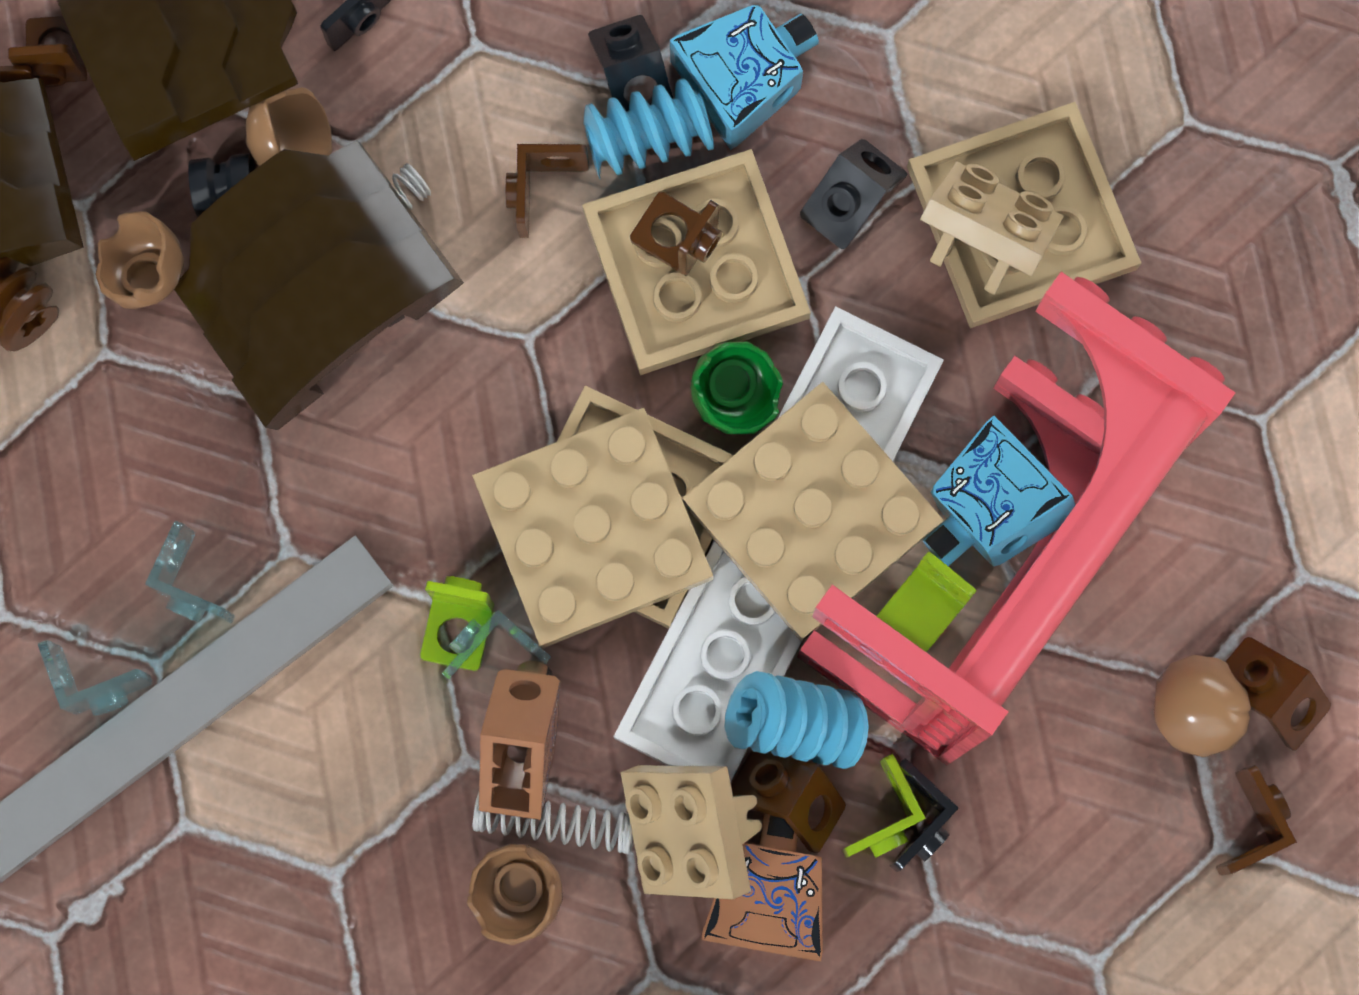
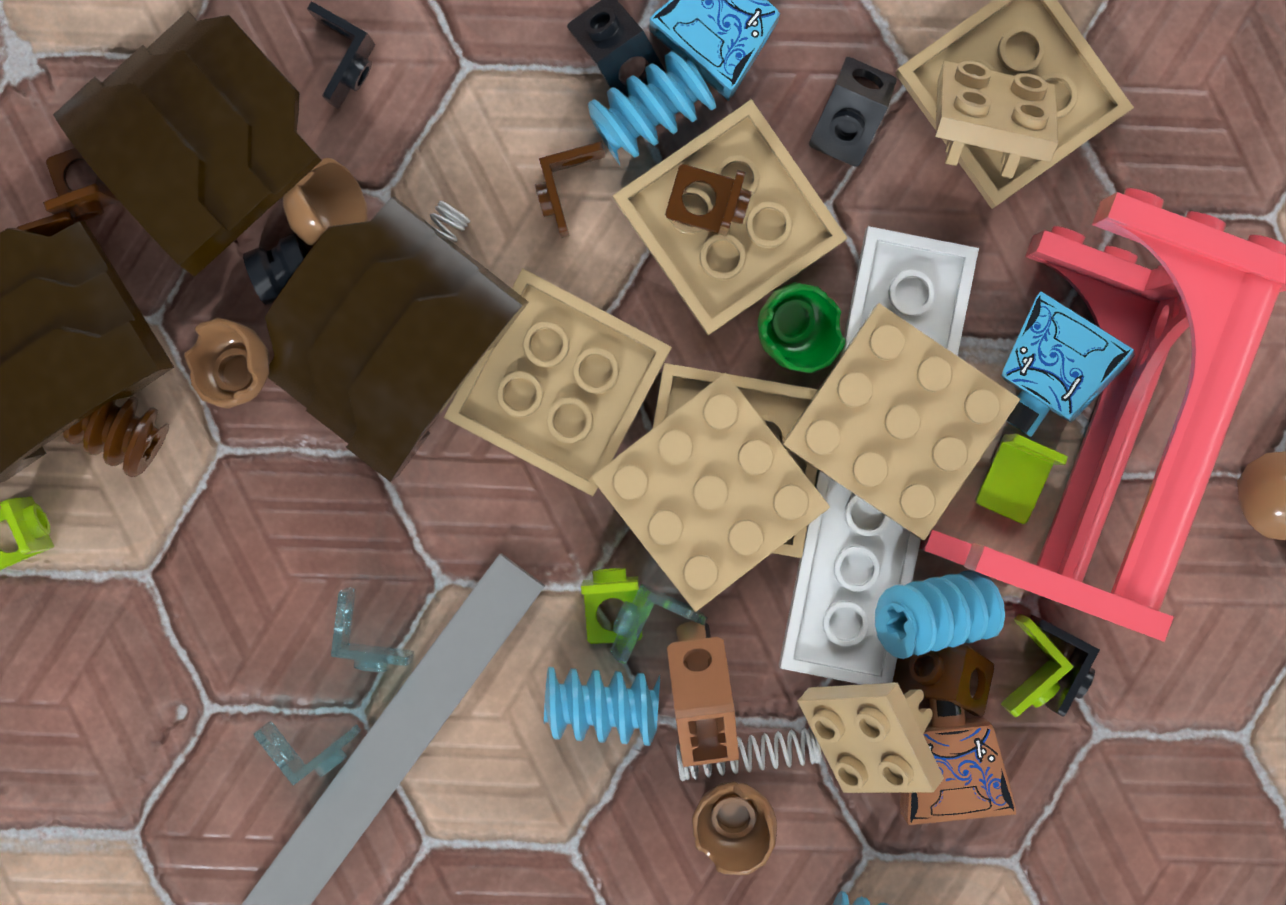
camera: 20 degrees left, 10 degrees up
none -> tan plate [444,268,672,496]
none -> medium azure piece [544,667,660,746]

